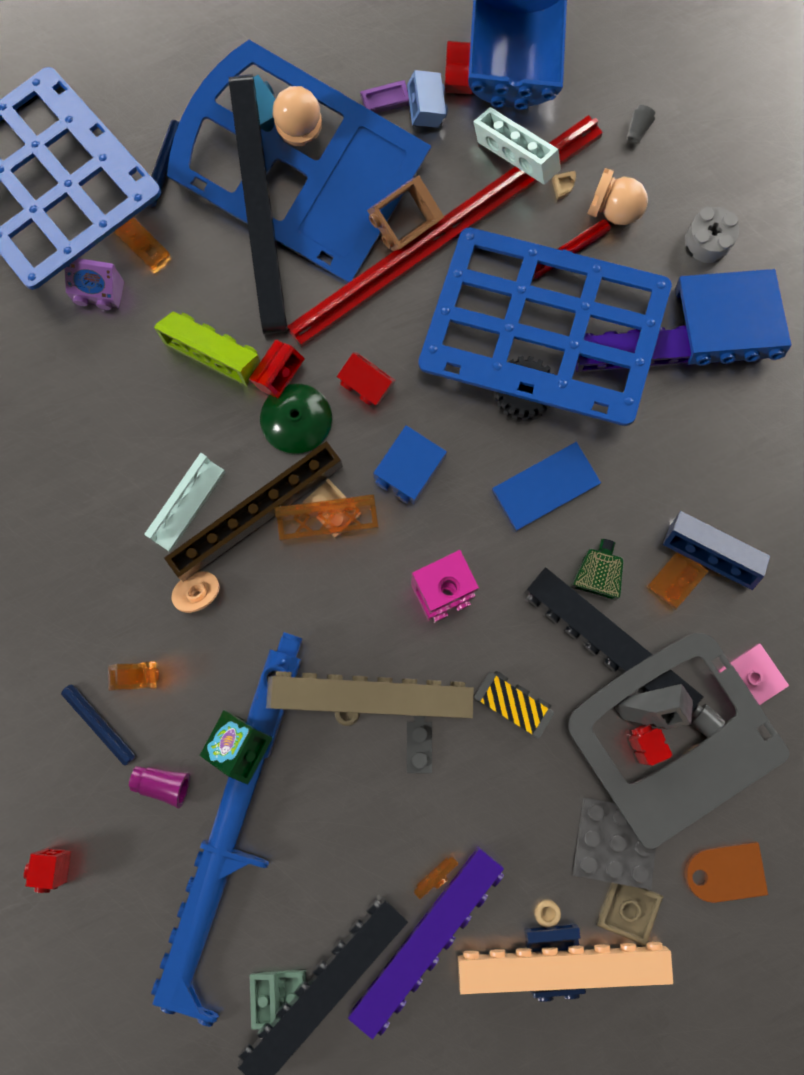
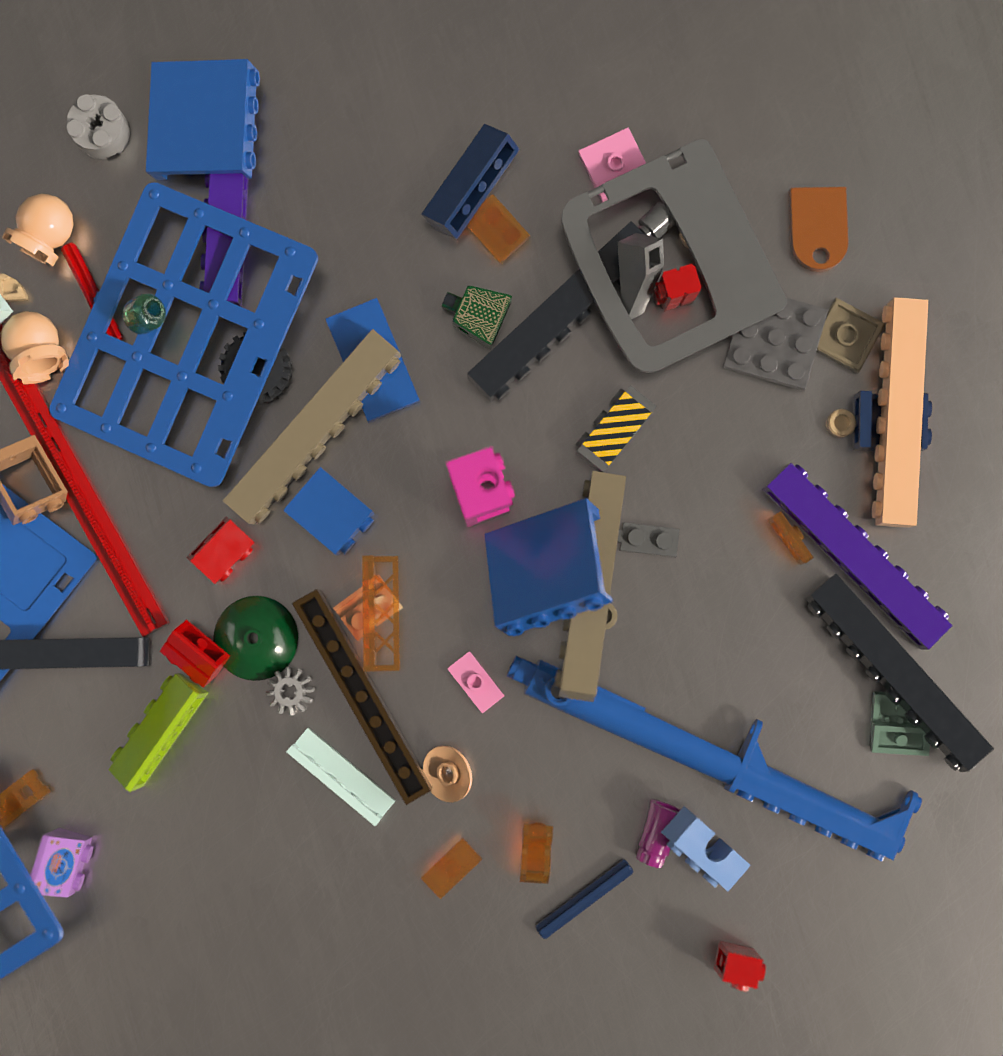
camera: 90 degrees left, 5 degrees up
dark green panel [199,710,273,785] -> none
none -> light nougat tile [0,311,69,384]
none -> clear green head [122,293,166,334]
none -> dark tan brick [223,329,402,525]
none -> light grey gear [265,667,315,716]
none -> clear orange plate [421,837,482,899]
none -> bright pink plate [447,651,504,713]
none -> blue panel [484,498,613,636]
none -> medium blue arch [661,806,751,891]

